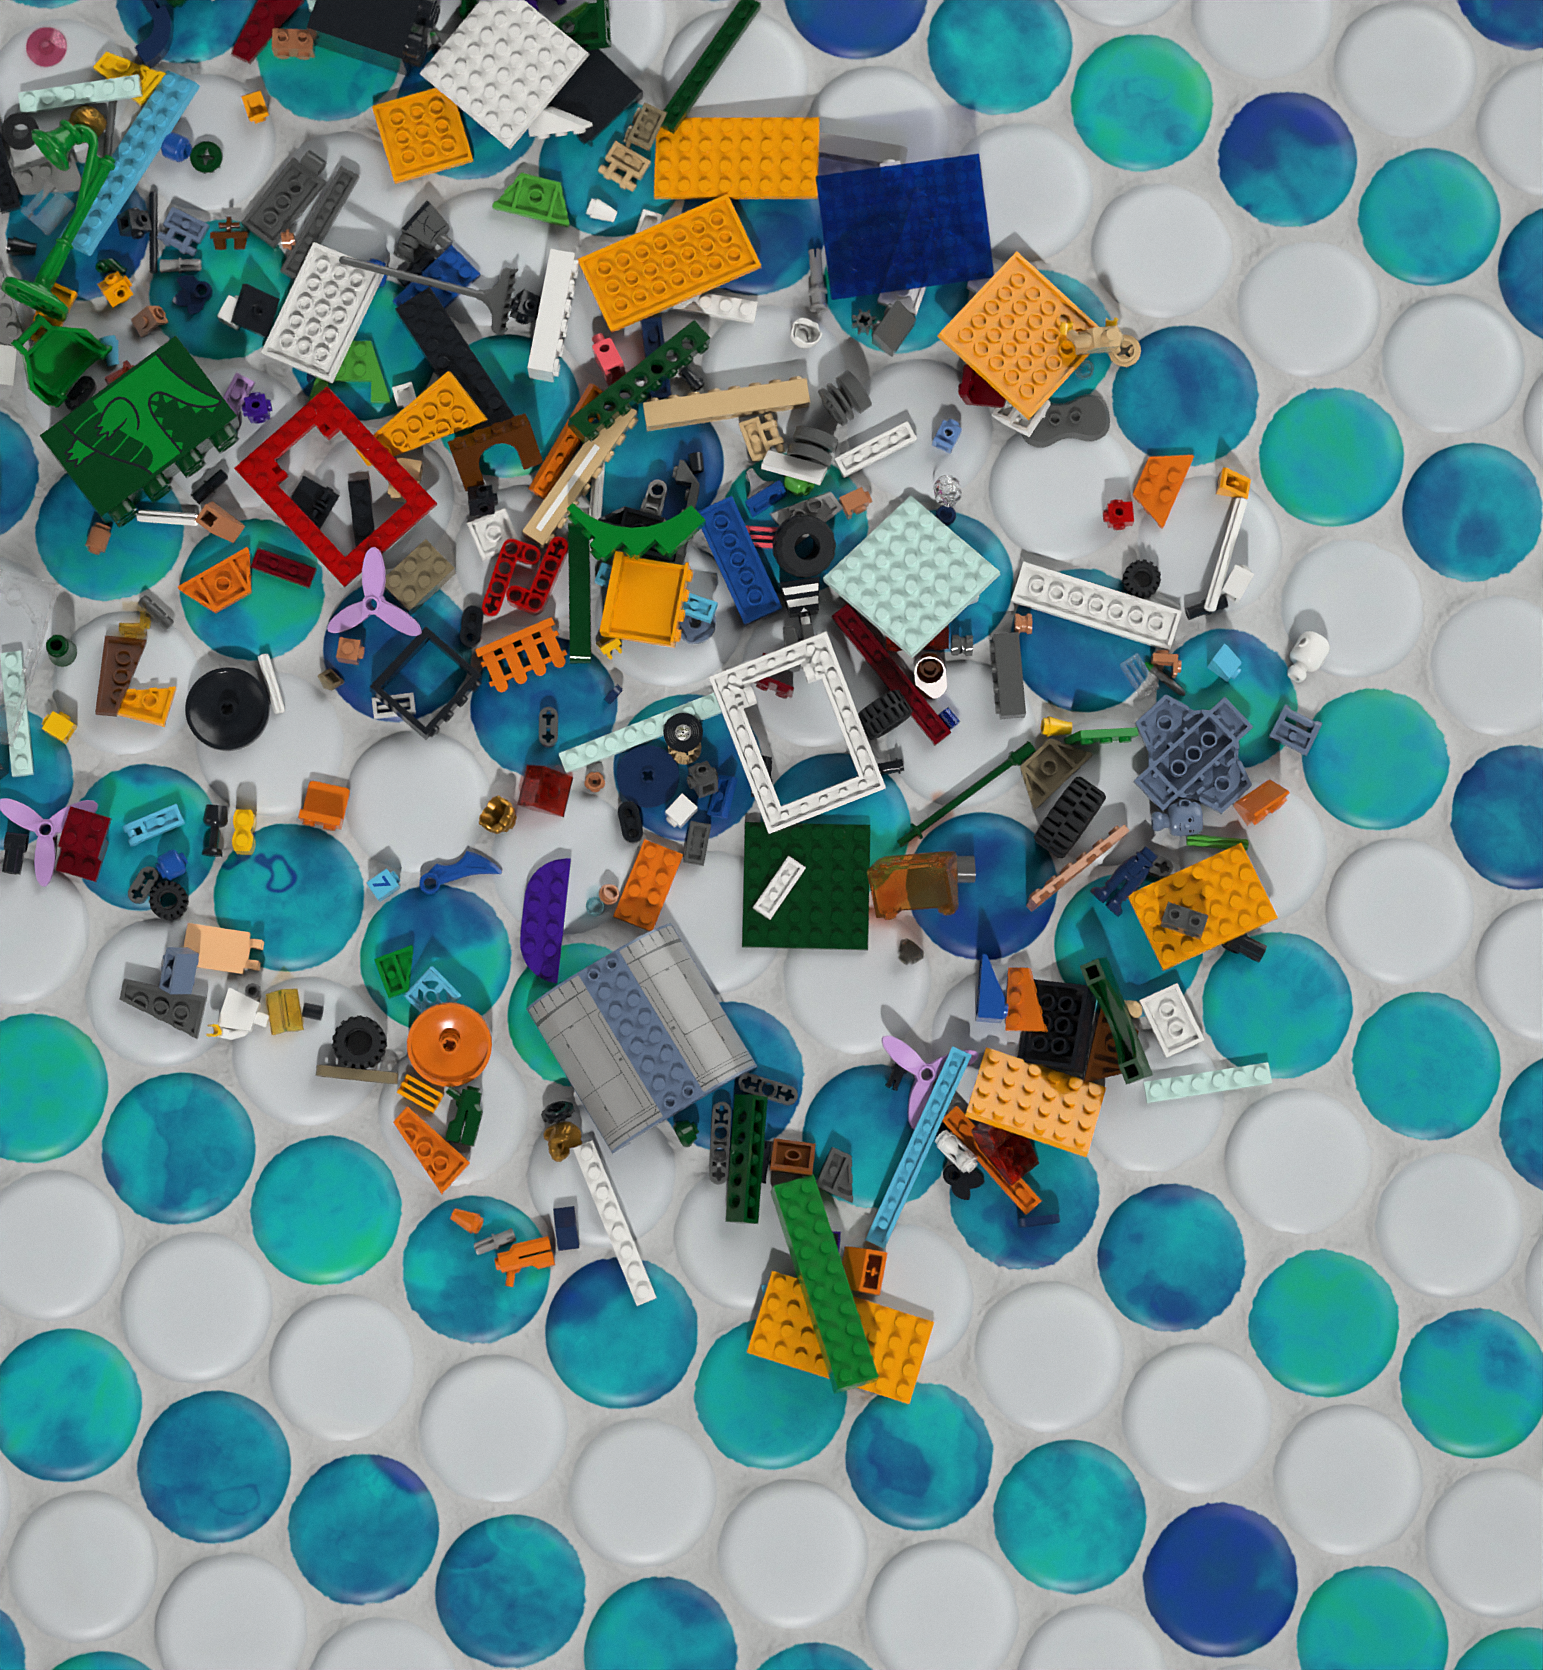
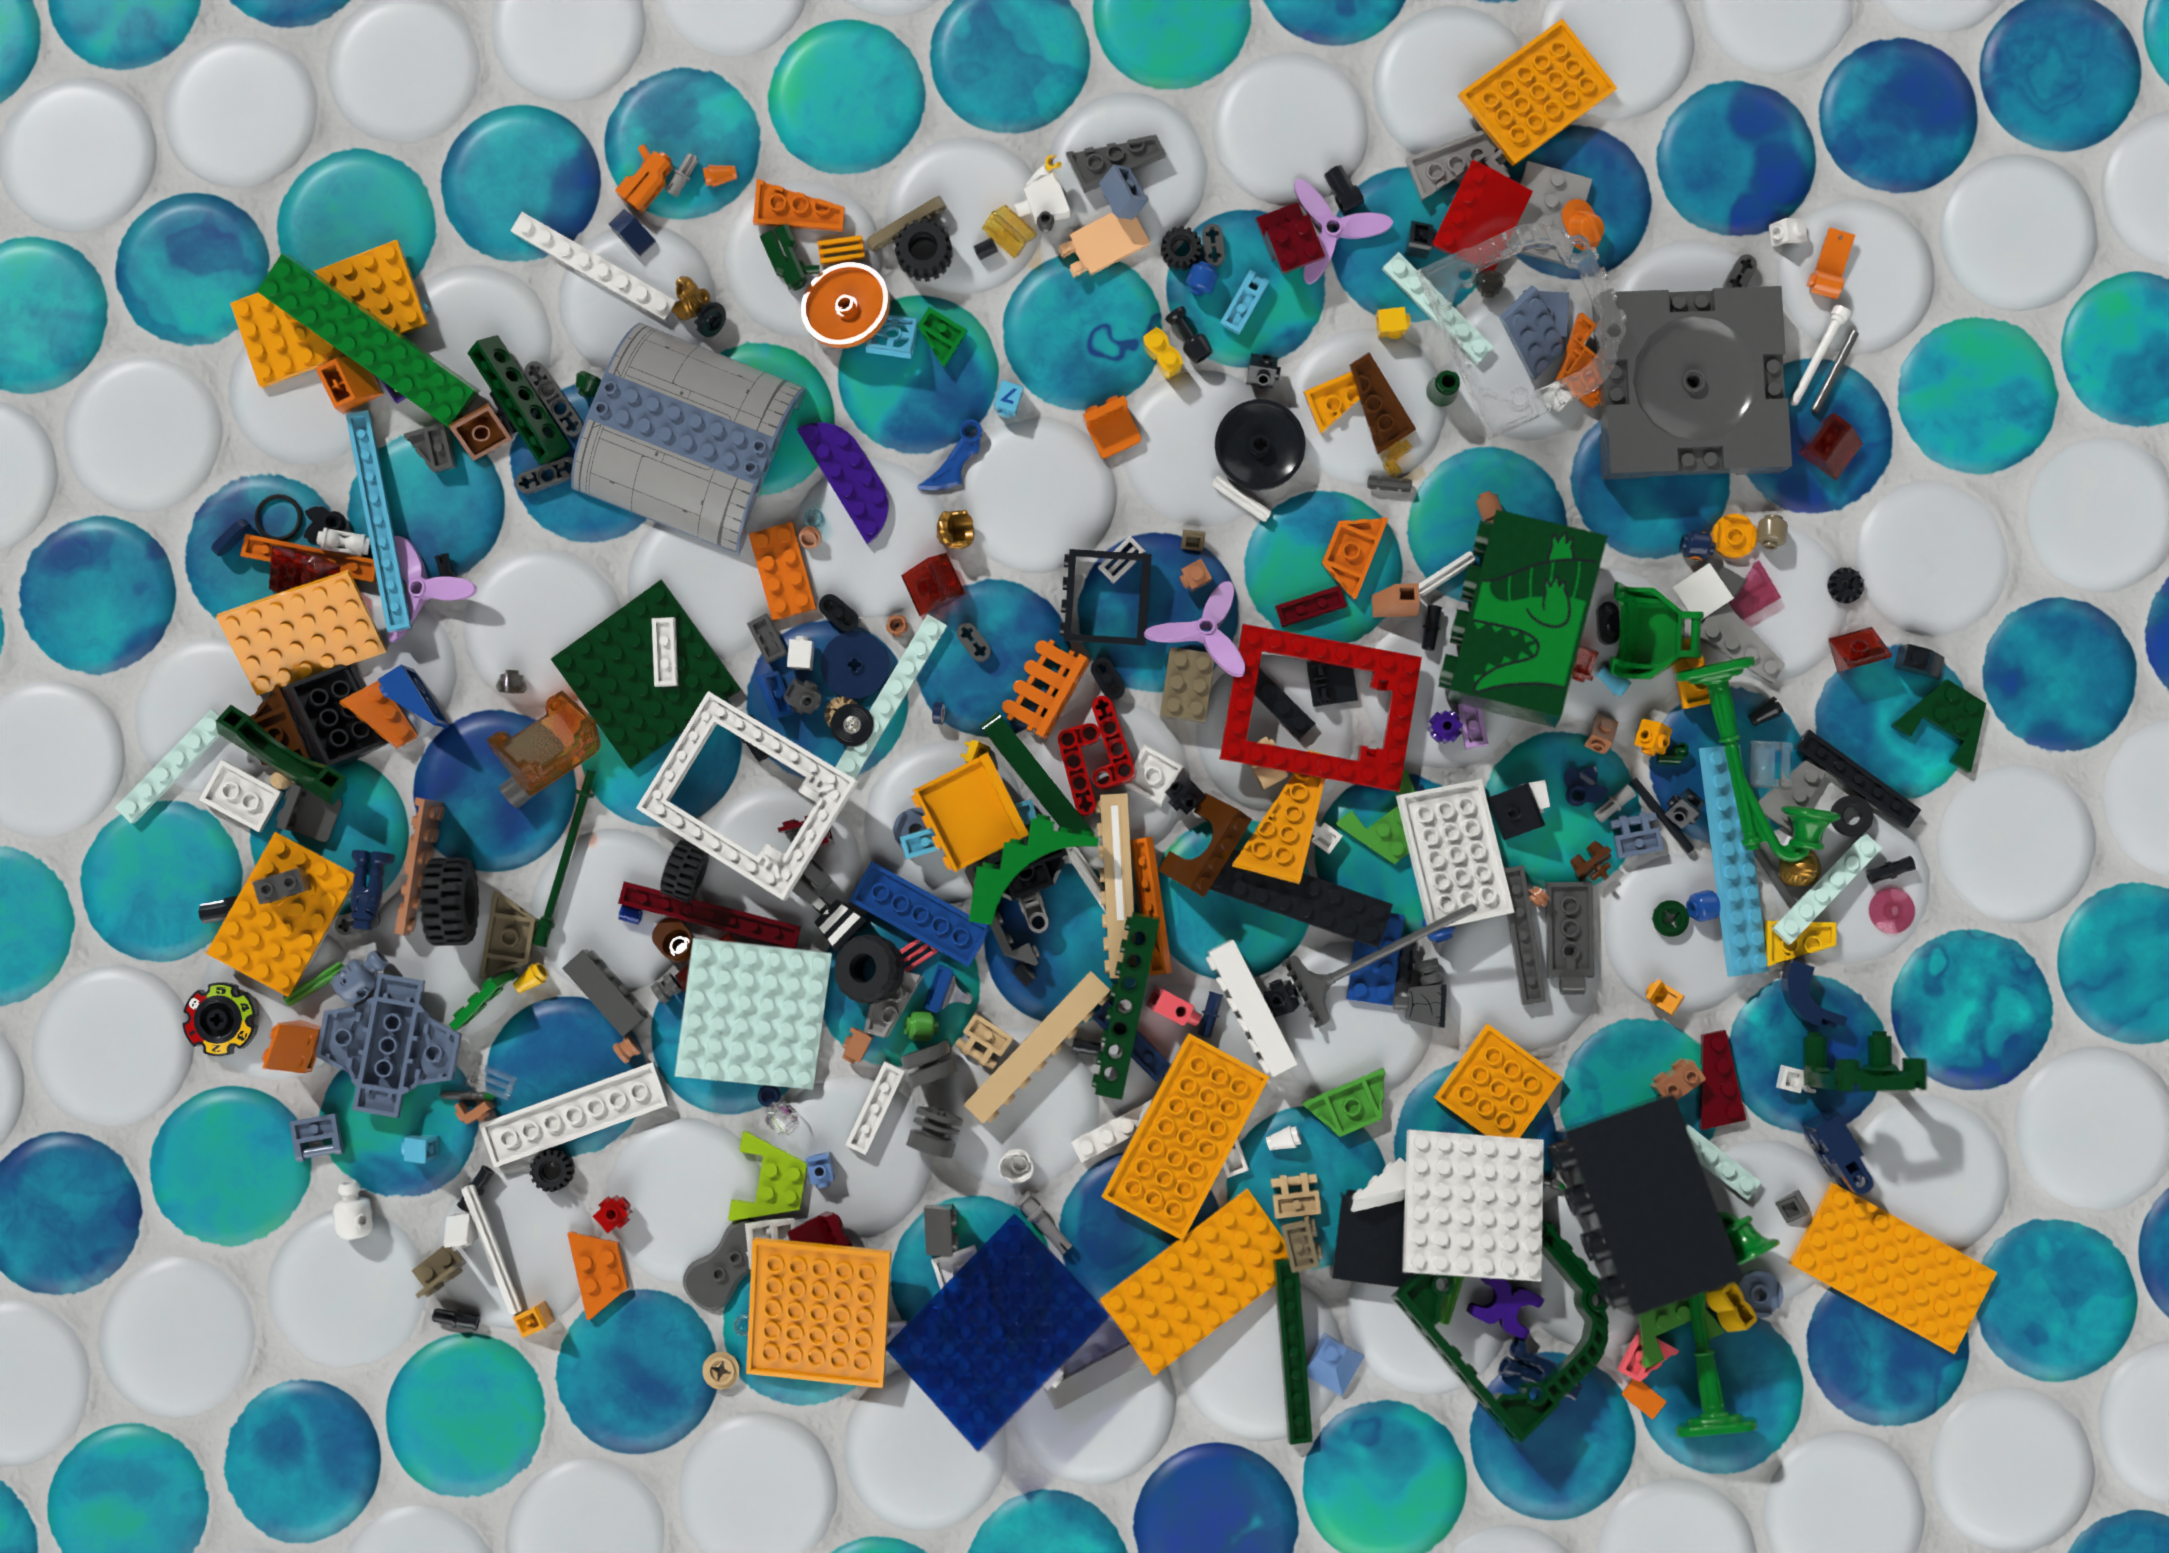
camera: 150 degrees right, 5 degrees up
white tile [761,450,827,485] -> none
dark grey gear [852,309,876,336] -> none
black pin [877,757,904,776] -> none
tan torso [1059,317,1124,355] -> none
none -> black piece [183,982,259,1056]
none -> black tyre [254,494,303,541]
none -> dark grey bracket [276,784,343,842]
none -> dark tan bracket [412,1245,467,1298]
none -> black axle [432,1308,480,1330]
none -> lime wing [728,1130,807,1221]
none -> dark blue axle [1198,991,1223,1038]
none -> black brick [1246,353,1281,389]
none -> medium blue slope [1306,1332,1364,1396]
none -> black pin [1866,856,1916,885]

